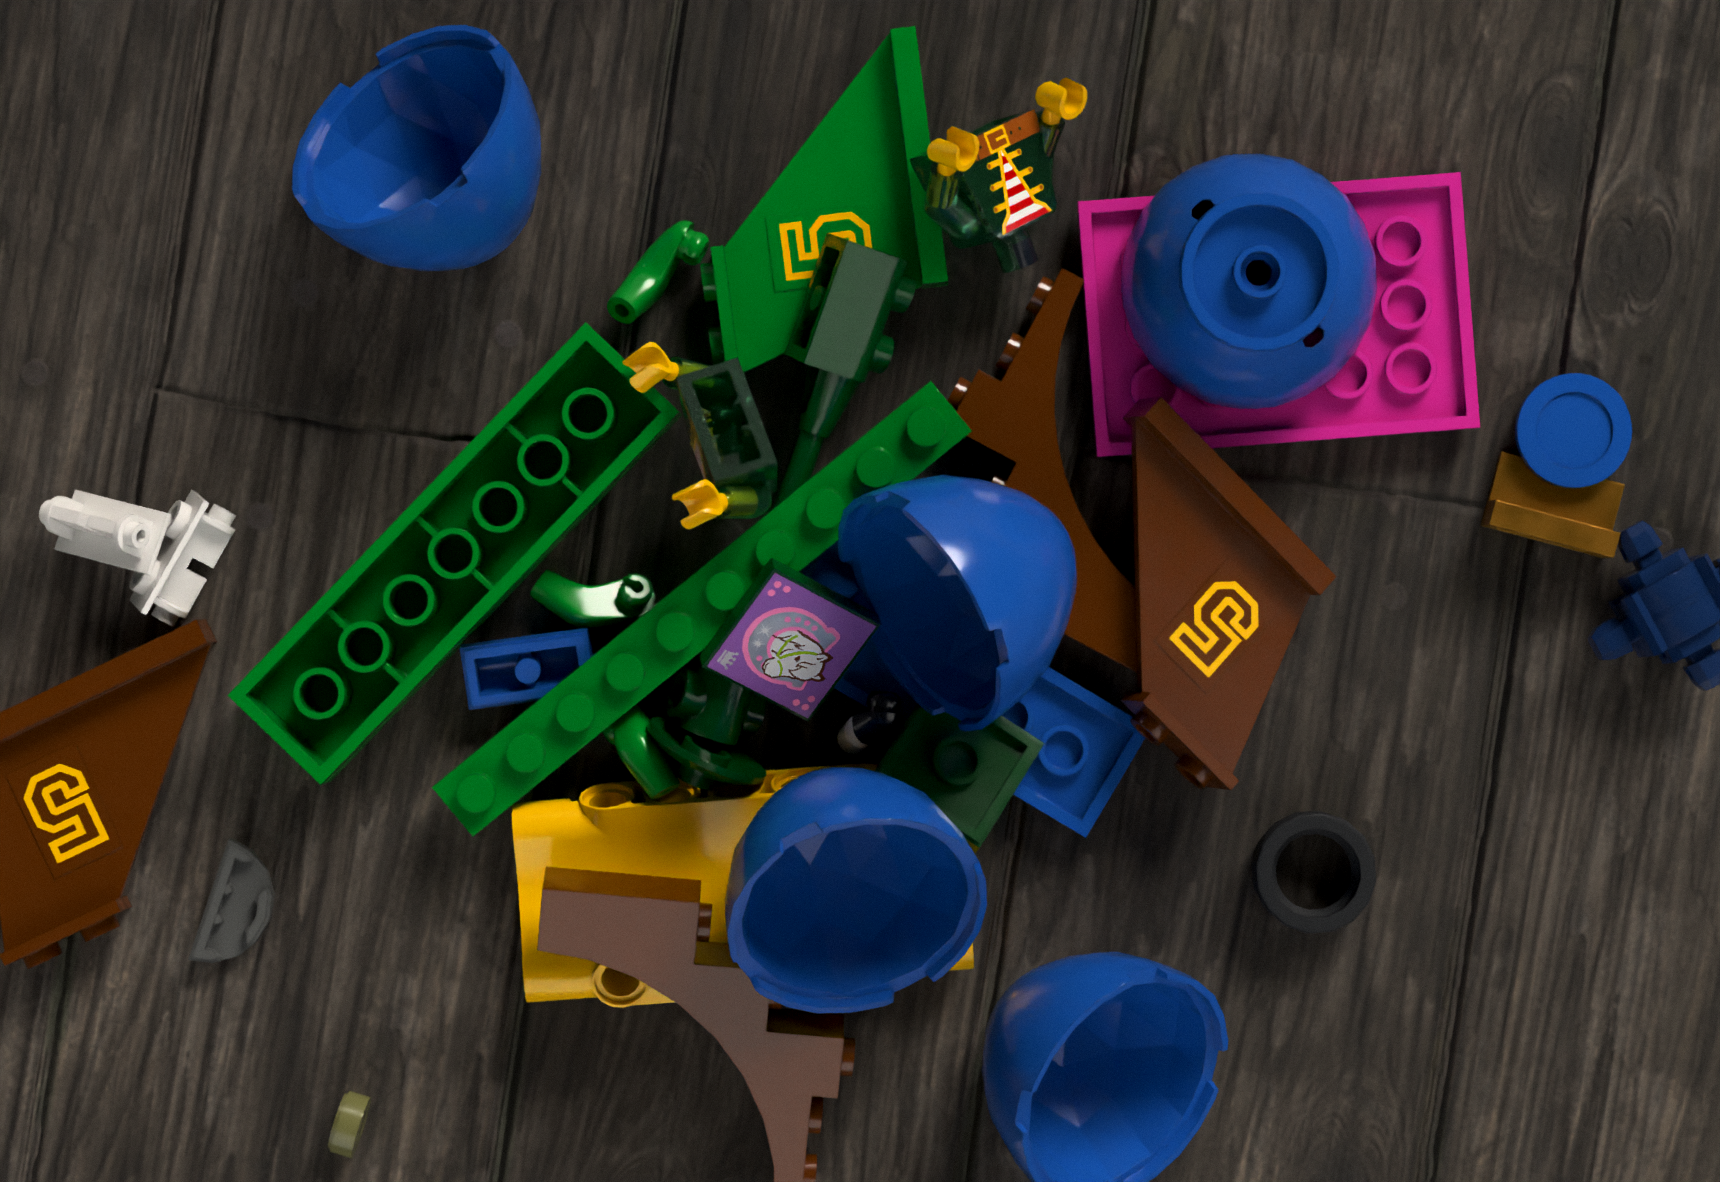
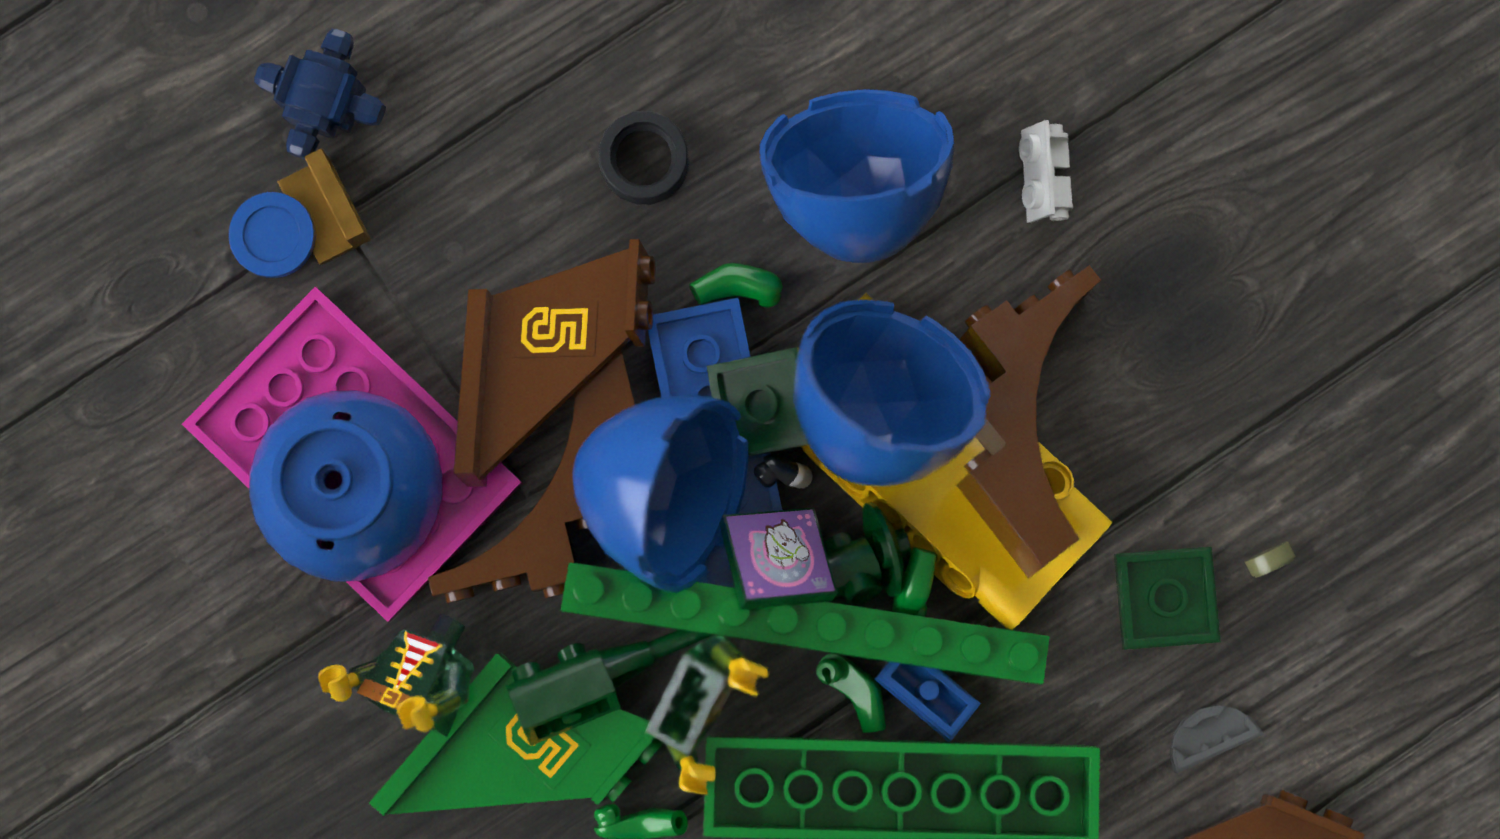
camera: 135 degrees left, 5 degrees down
none -> green arm [689,263,783,308]
none -> dark green tile [1114,547,1221,650]

